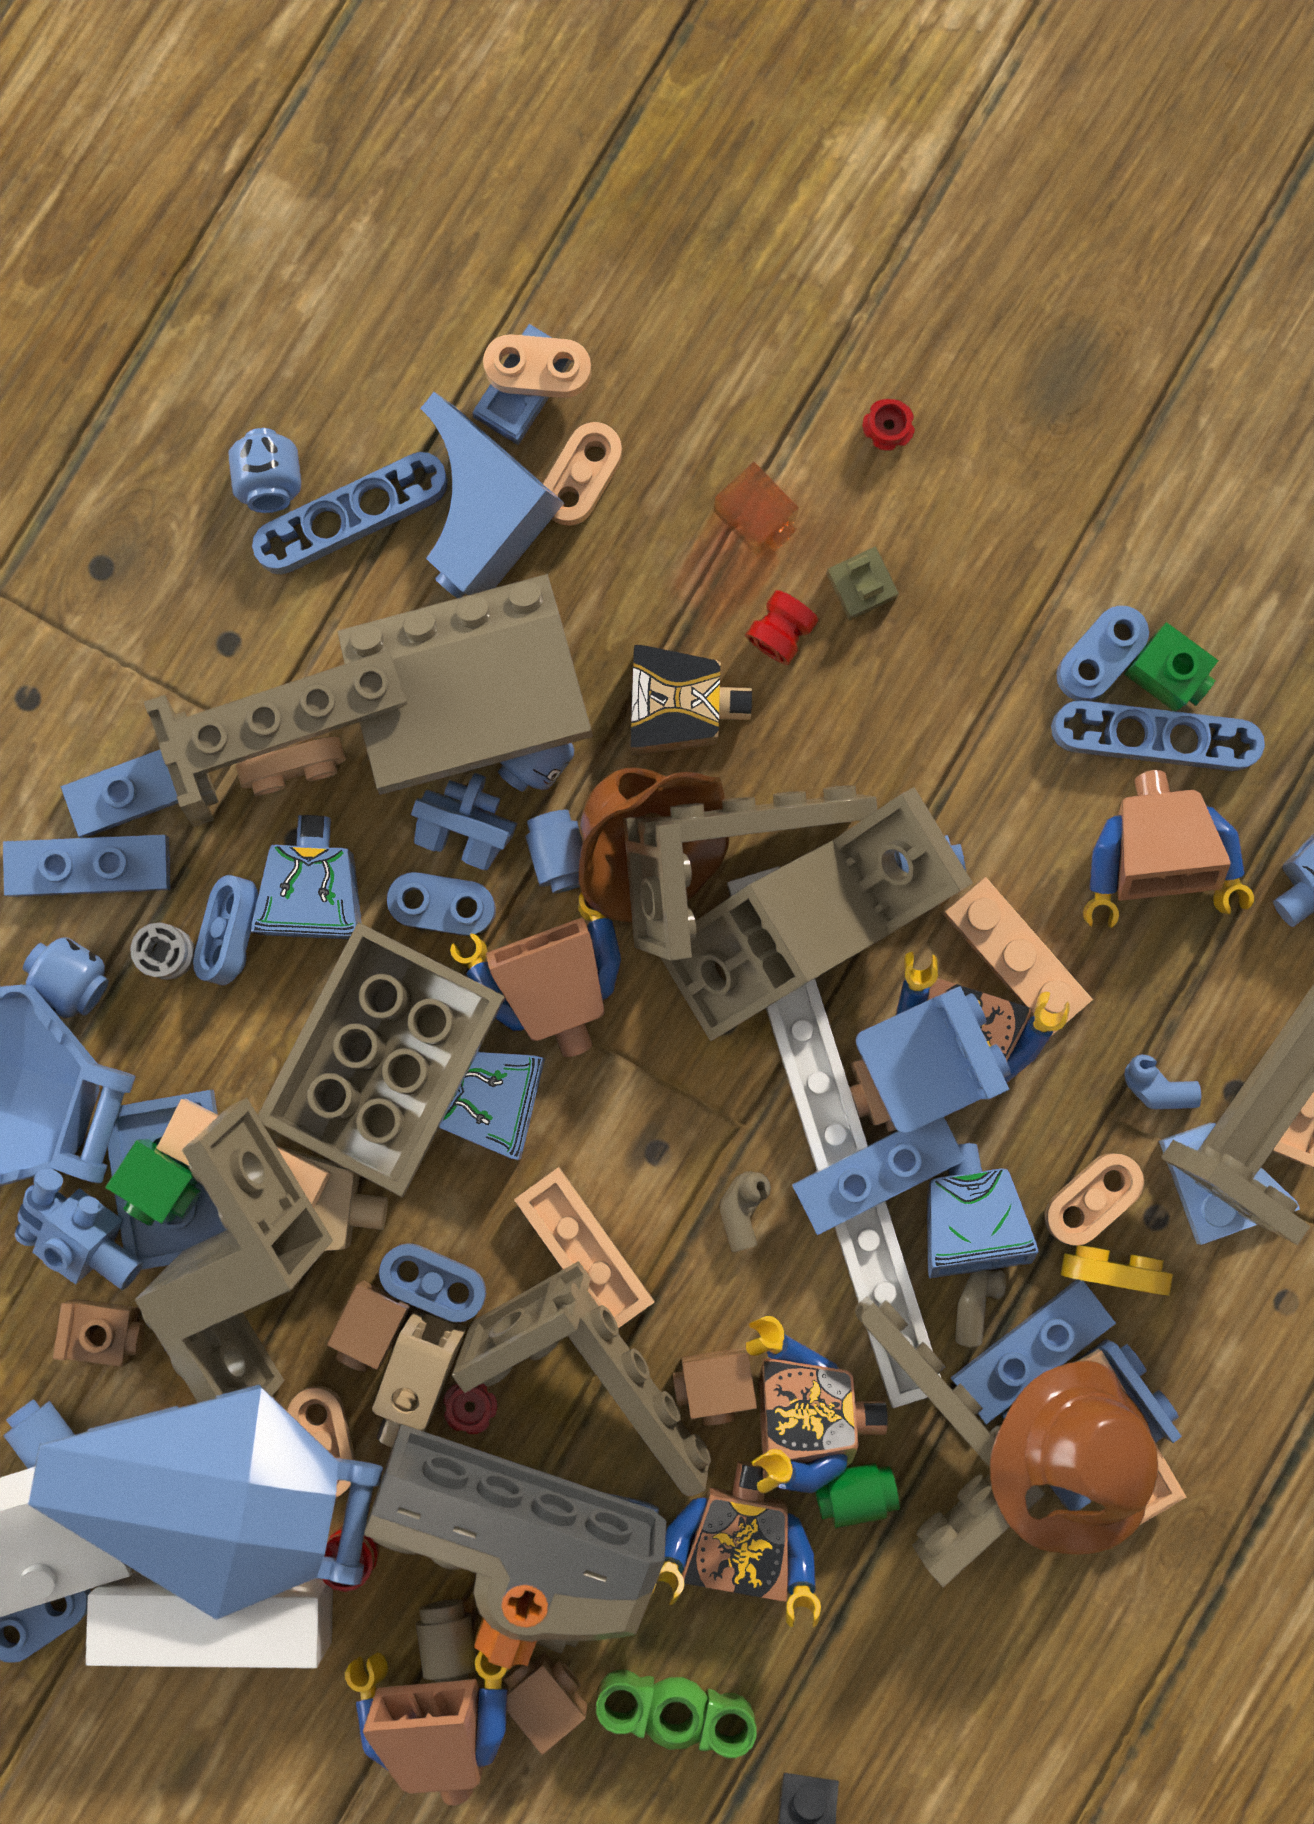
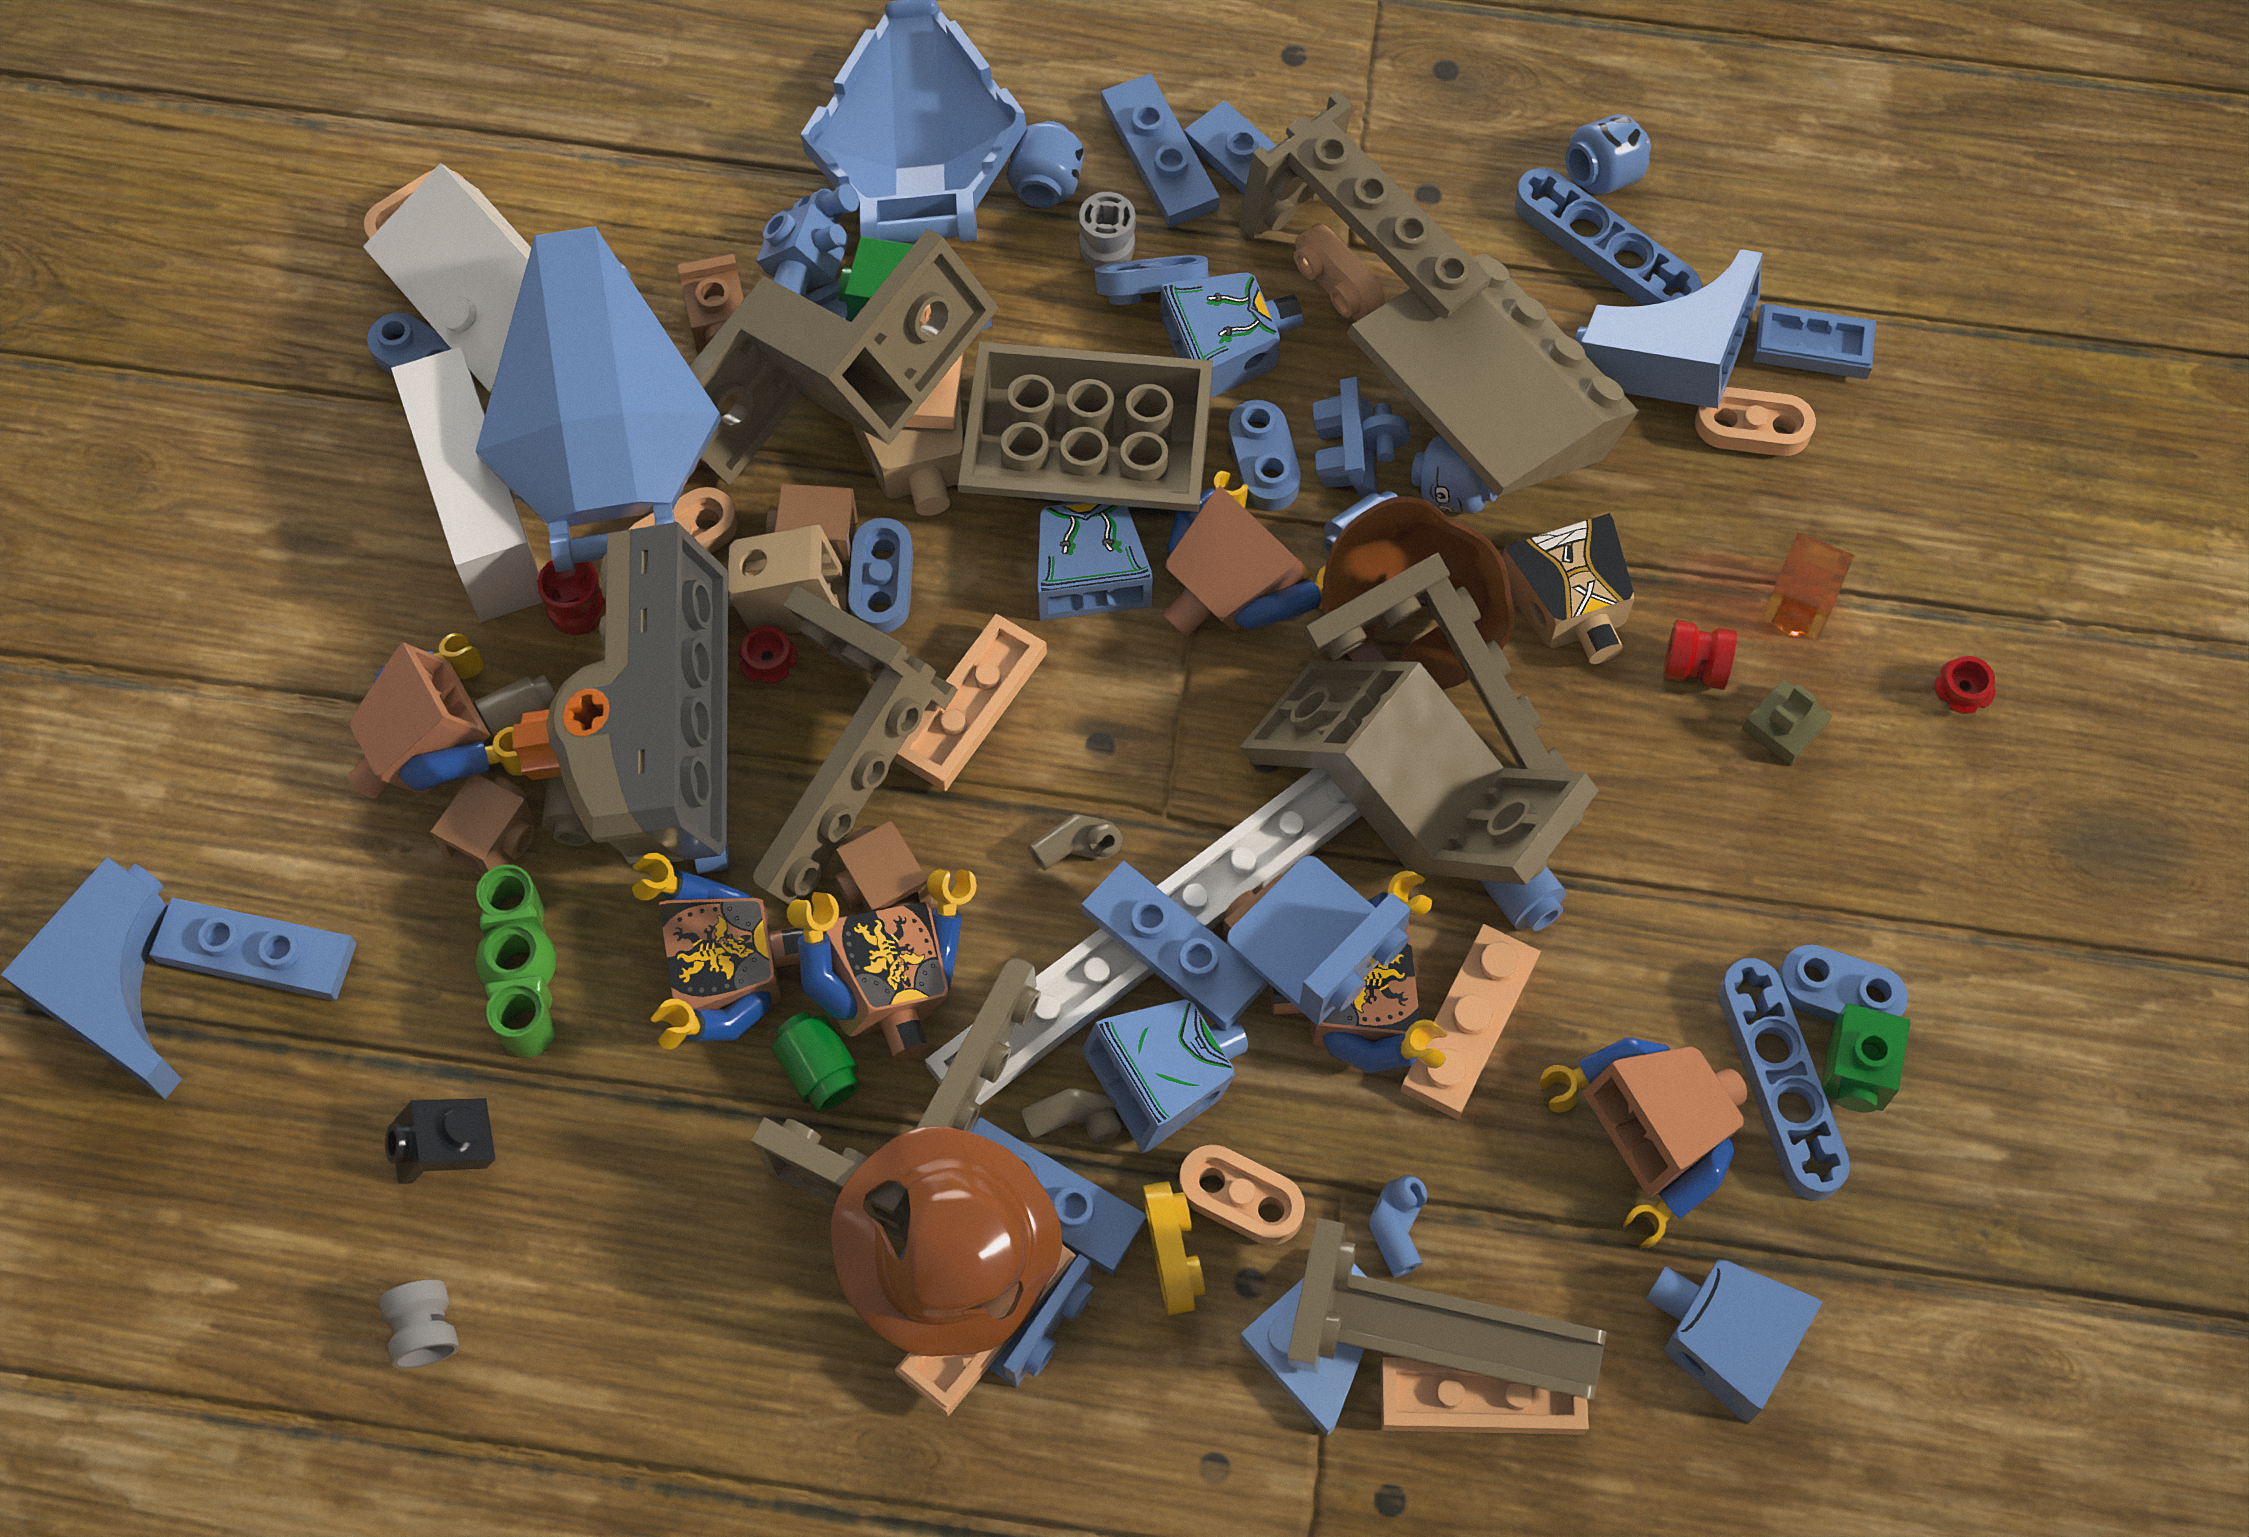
camera: 70 degrees right, 20 degrees down
light nougat plate [483,334,591,398] -> none

